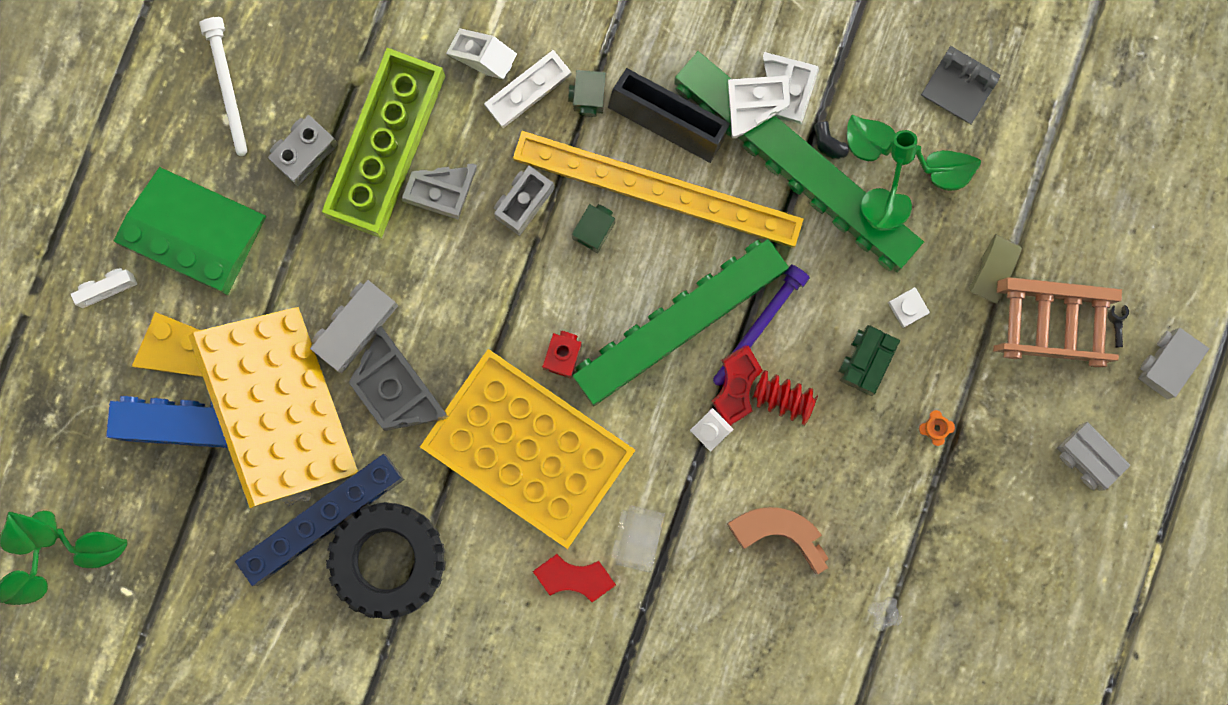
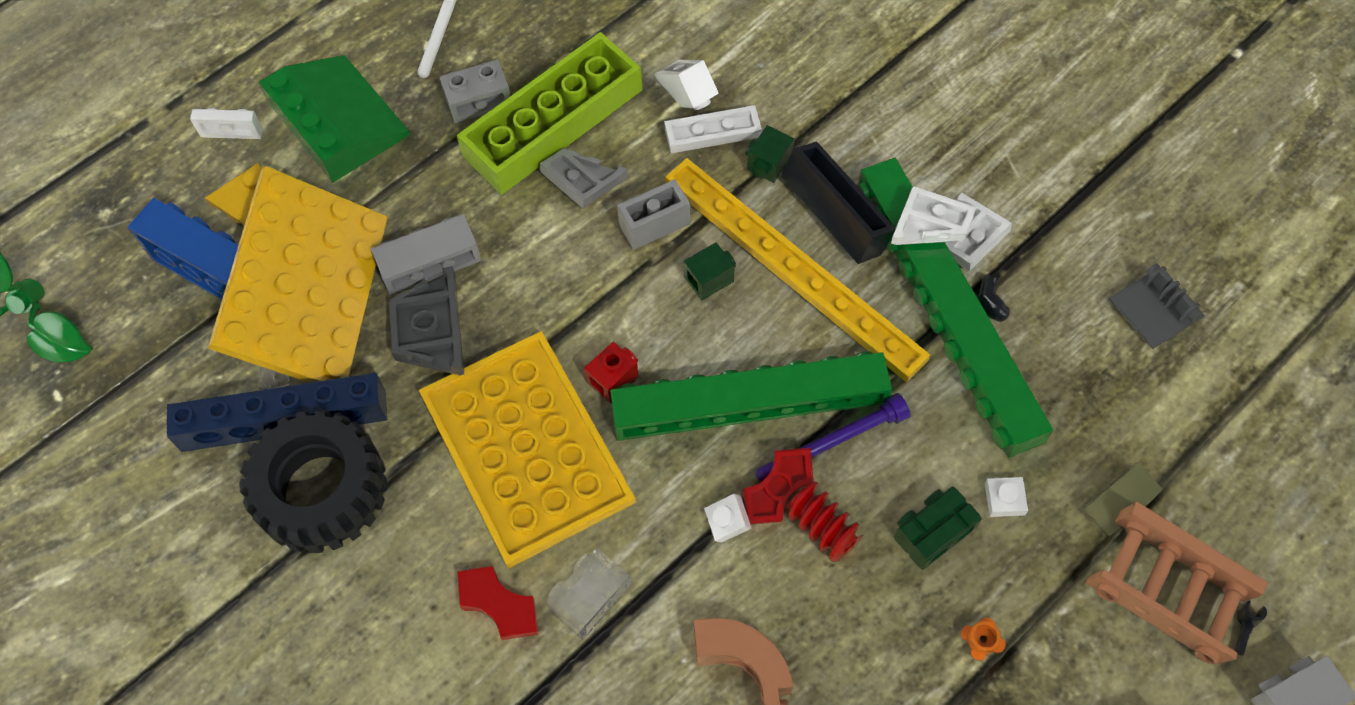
camera: 30 degrees right, 20 degrees down
green plant [847,115,981,230] -> none

